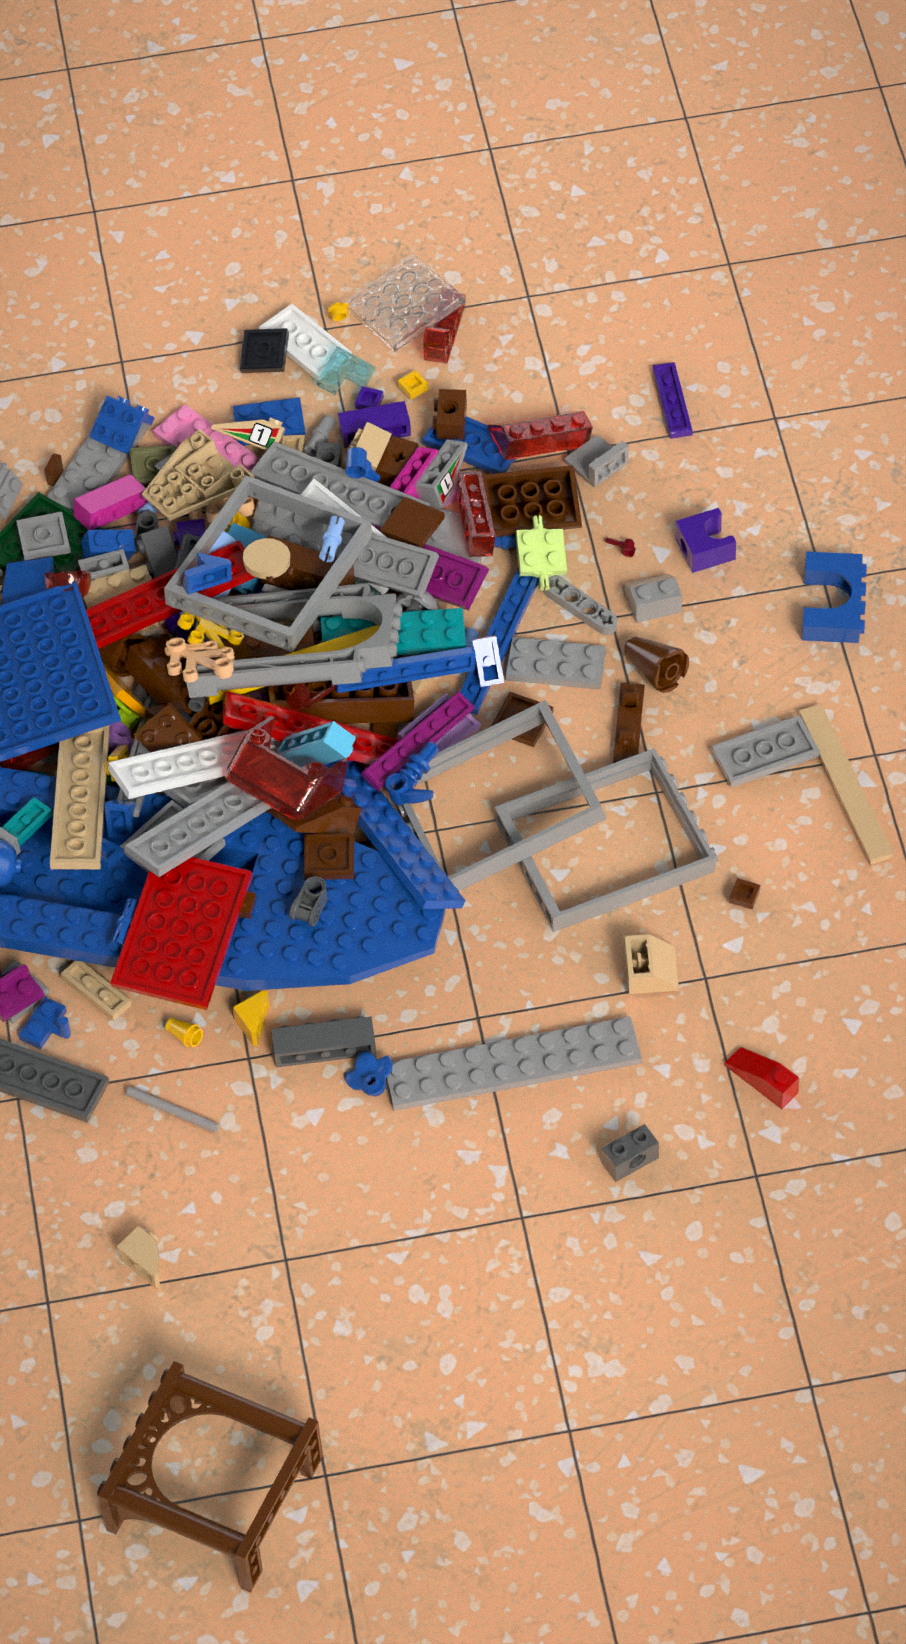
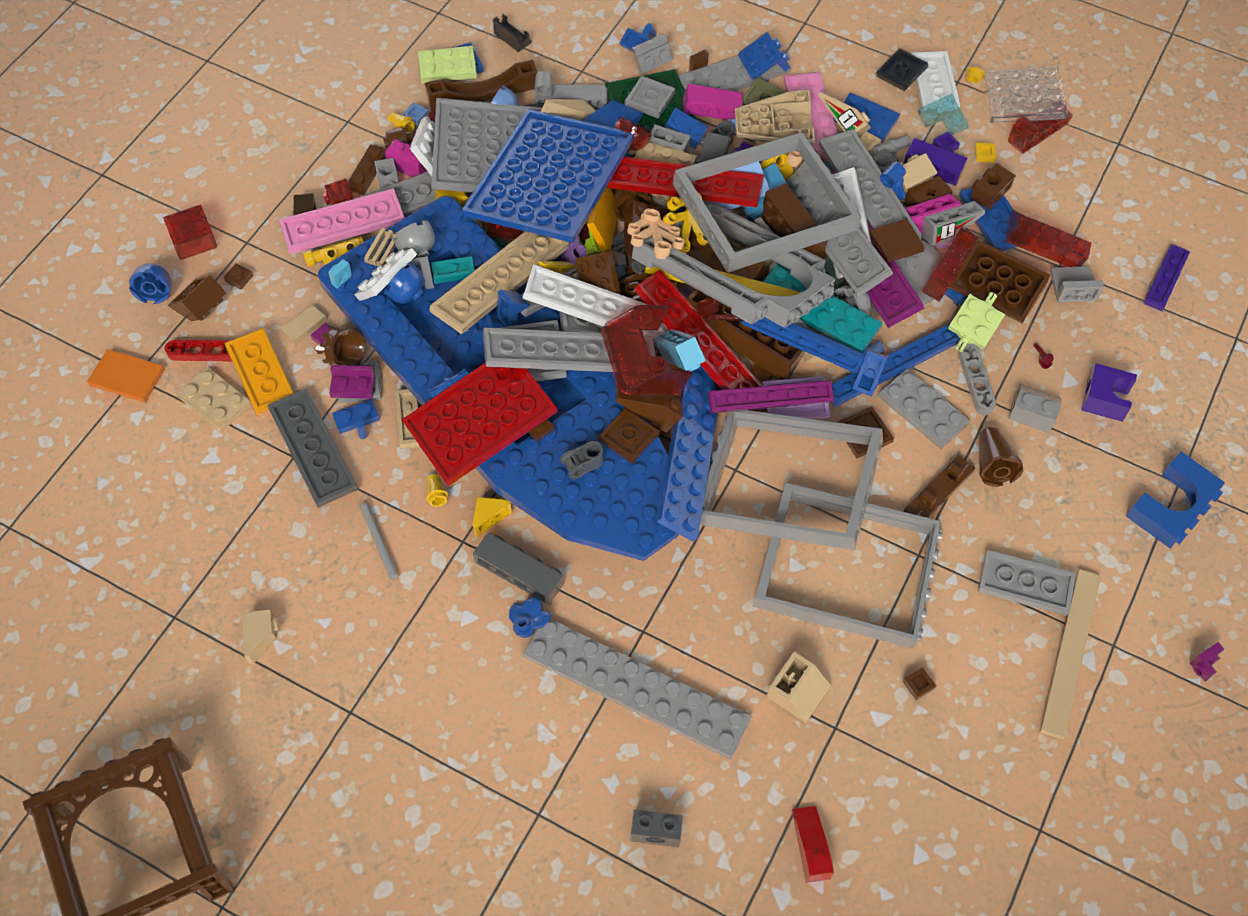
camera: 35 degrees right, 5 degrees up
blue slope [184,553,231,595] -> none
tan tile [243,538,290,579] -> none
light blue pin [319,516,345,562] -> none
blue piece [385,742,439,805] -> none

